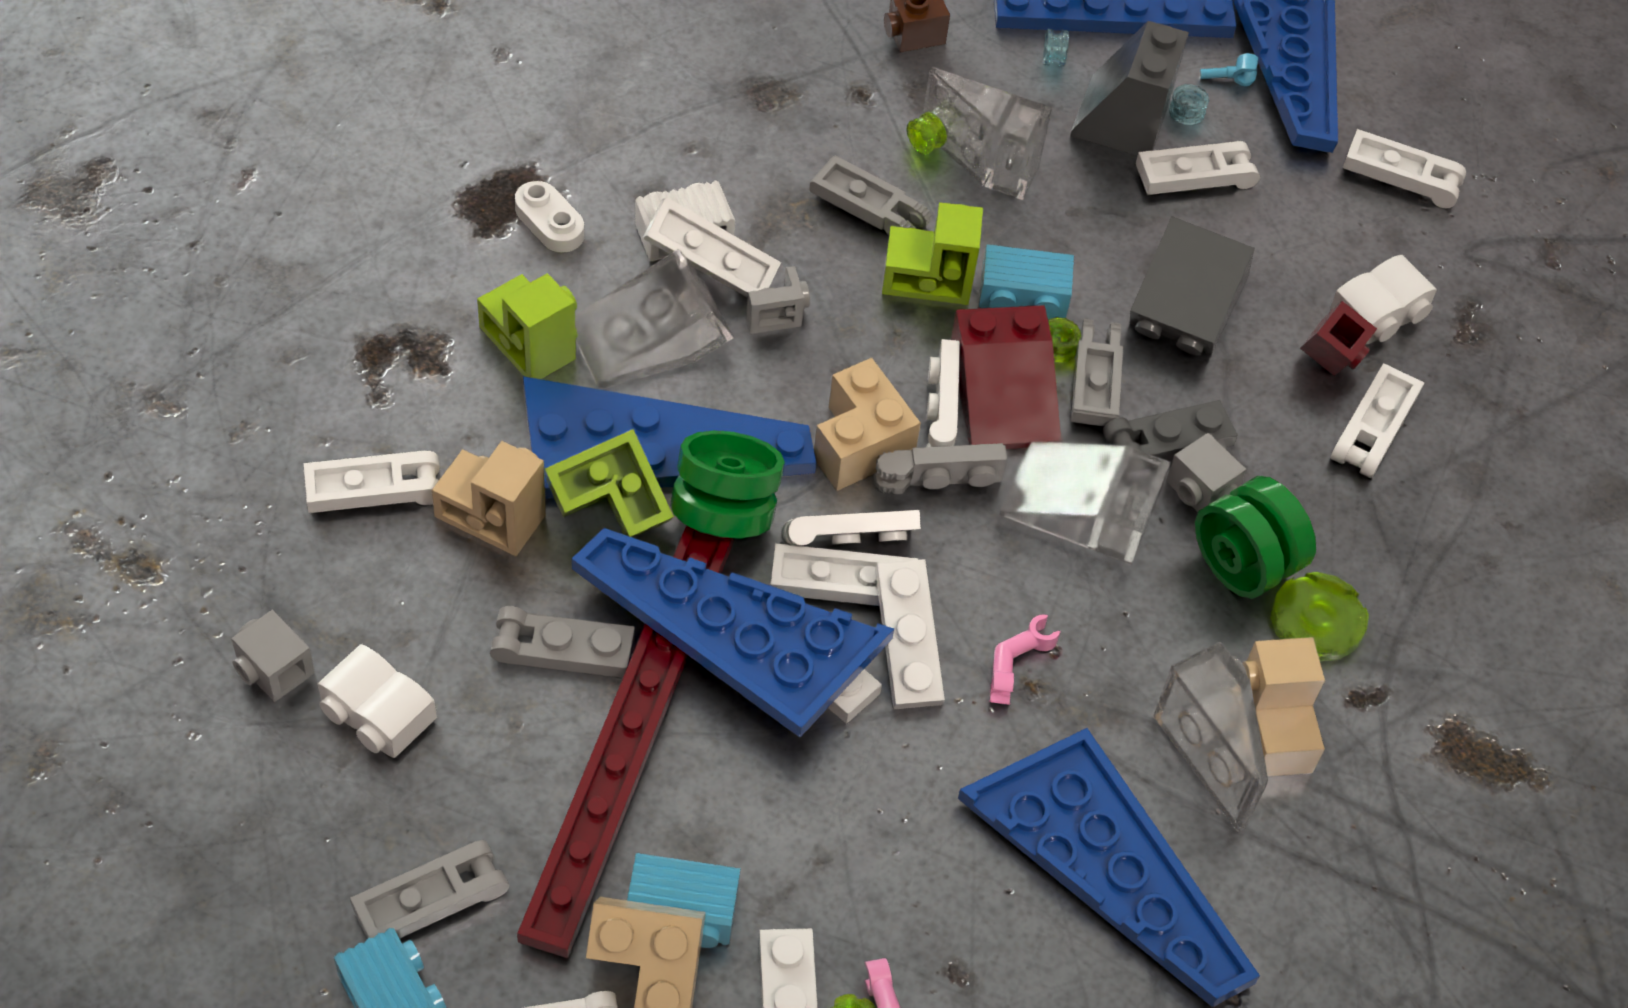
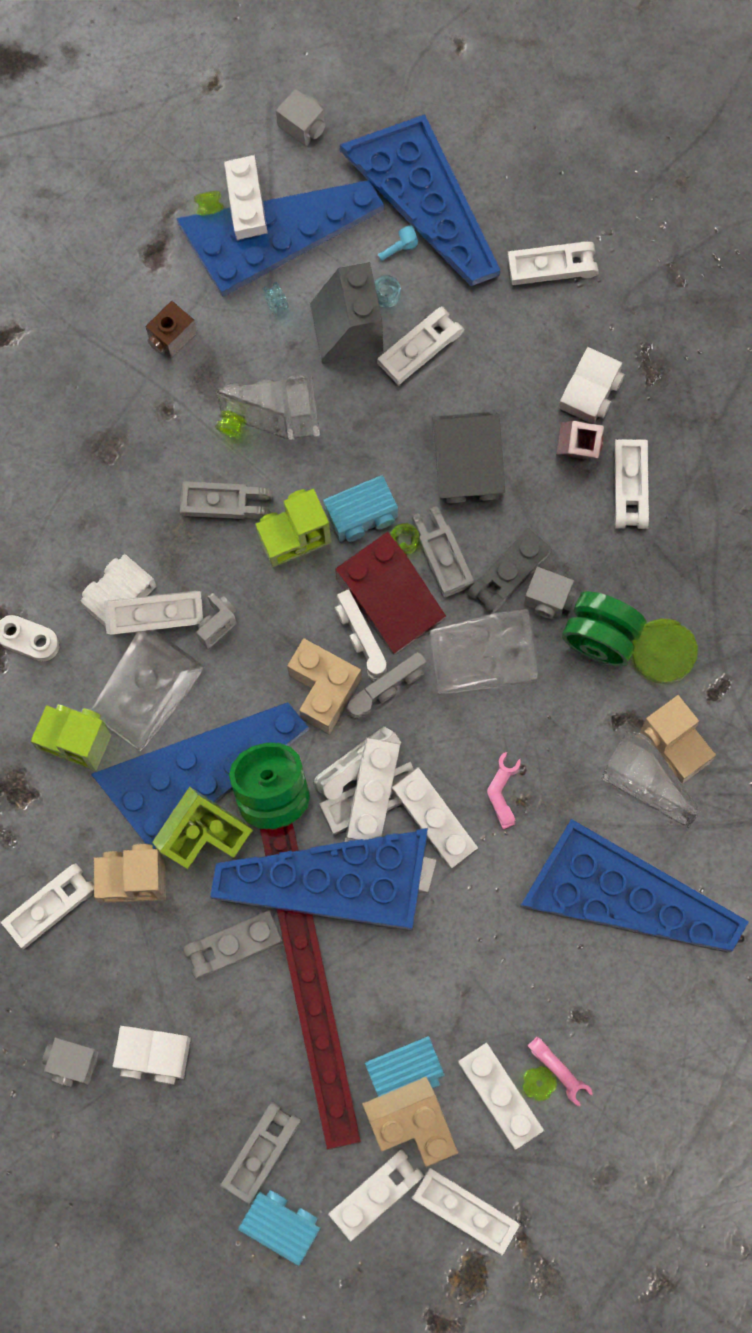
camera: 20 degrees left, 20 degrees up
none -> white plate [346,737,400,840]

